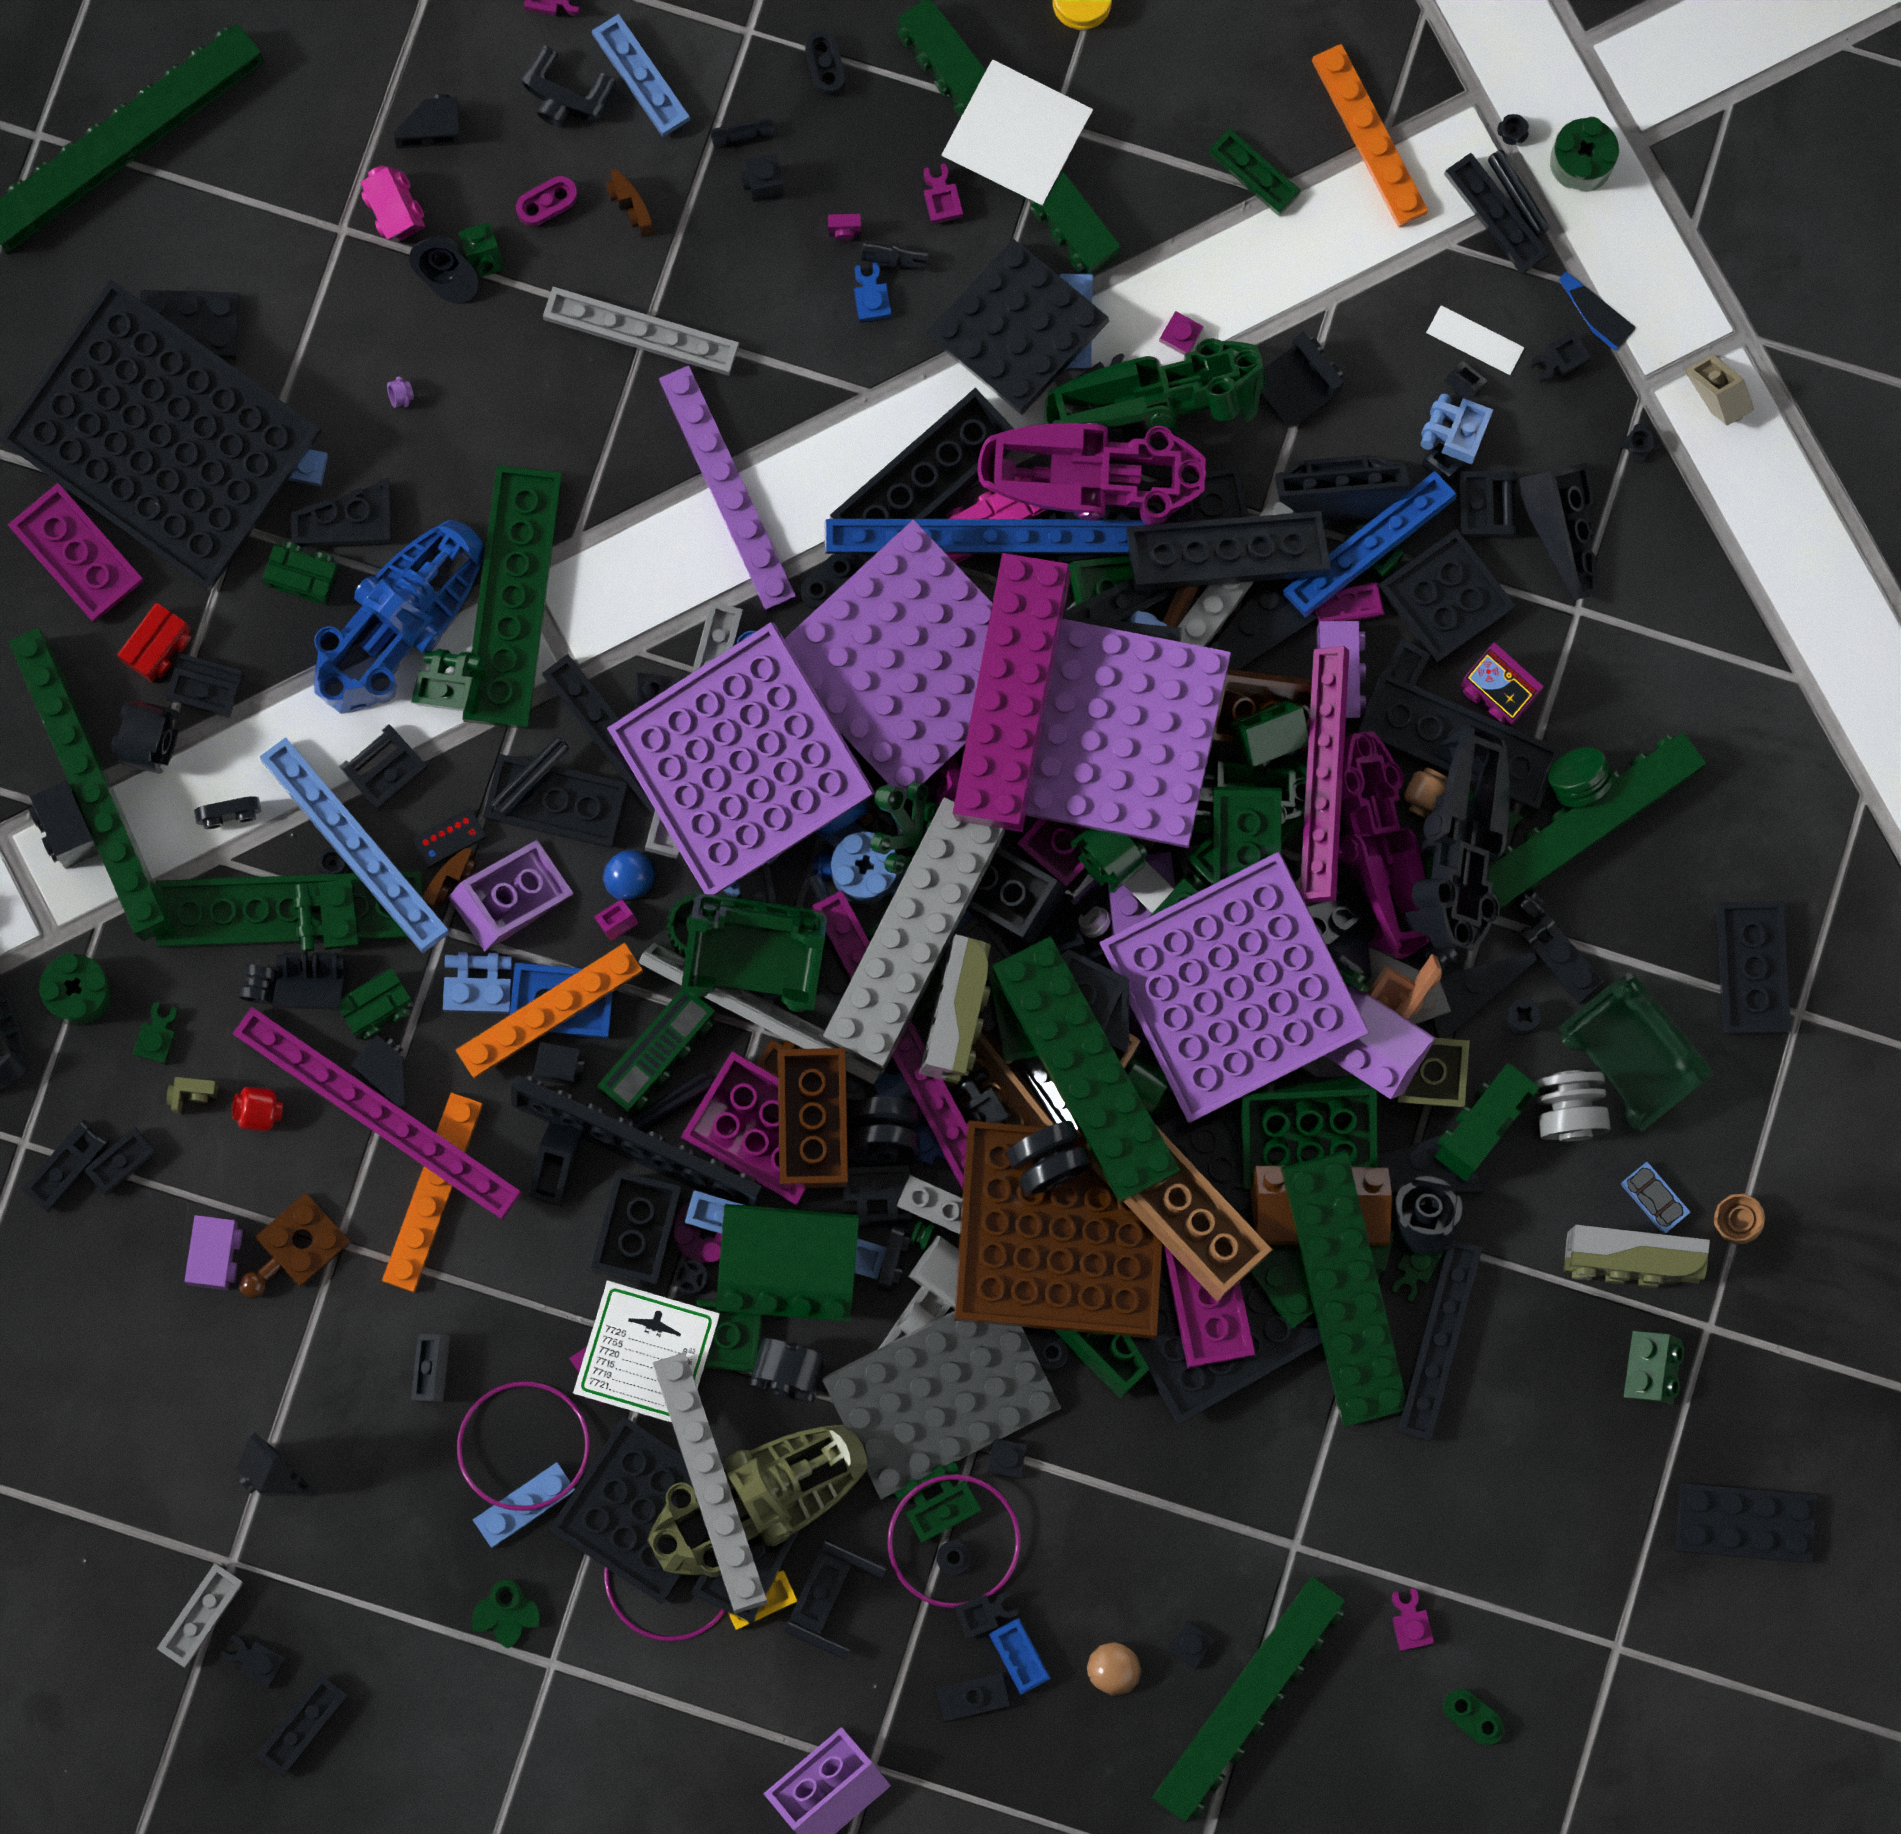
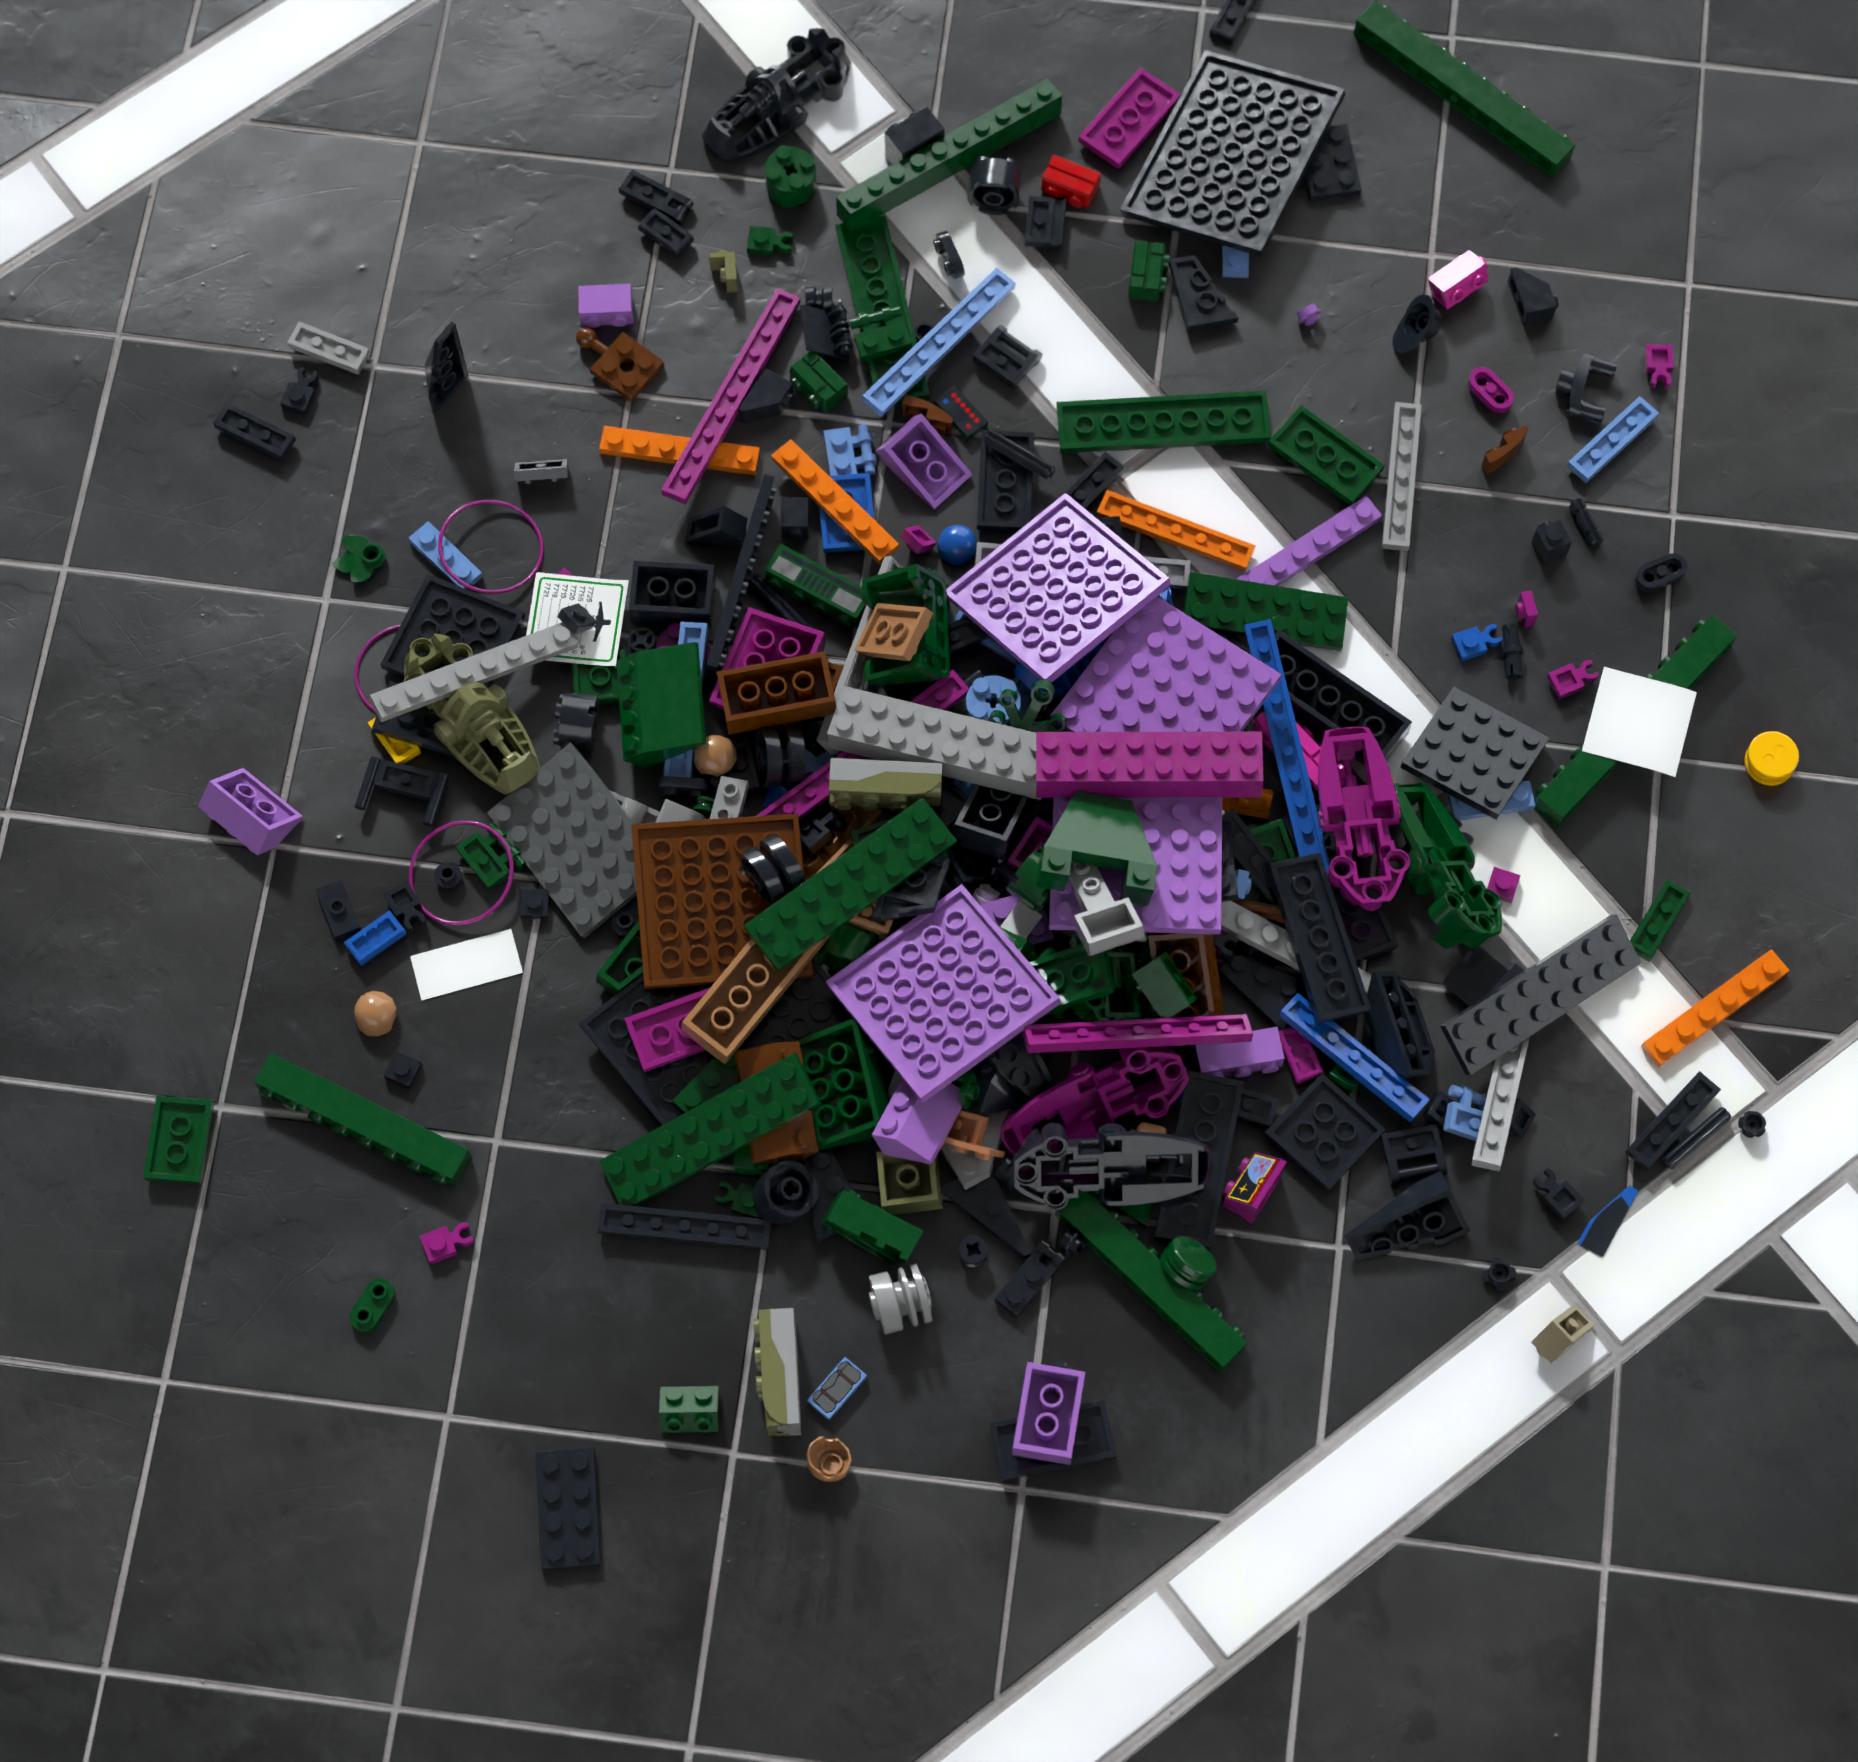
camera: 85 degrees right, 10 degrees down
red head [232,1087,283,1132] -> none
blue piece [314,520,485,714] -> none
dark green plate [411,649,485,712] -> none
dark green bracket [458,222,504,278] -> none
white sticker [1426,306,1524,375] -> none
dark green brick [1550,116,1619,192] -> none
clear green windscreen [1558,973,1713,1132] -> none
none -> white sticker [410,929,523,1000]
none -> black plate [557,603,596,634]
none -> medium nougat hair [694,735,737,777]
none -> medium nougat plate [854,603,933,661]
none -> medium lavender brick [1012,1362,1085,1465]
none -> dark green wedge [1036,791,1157,906]
none -> light grey plate [1069,862,1144,956]
none -> orange plate [1097,490,1256,572]
none -> dark green plate [1184,572,1349,651]
none -> dark green plate [1268,405,1385,506]
none -> black plate [1440,914,1641,1075]
none -> light grey plate [1471,1037,1530,1172]

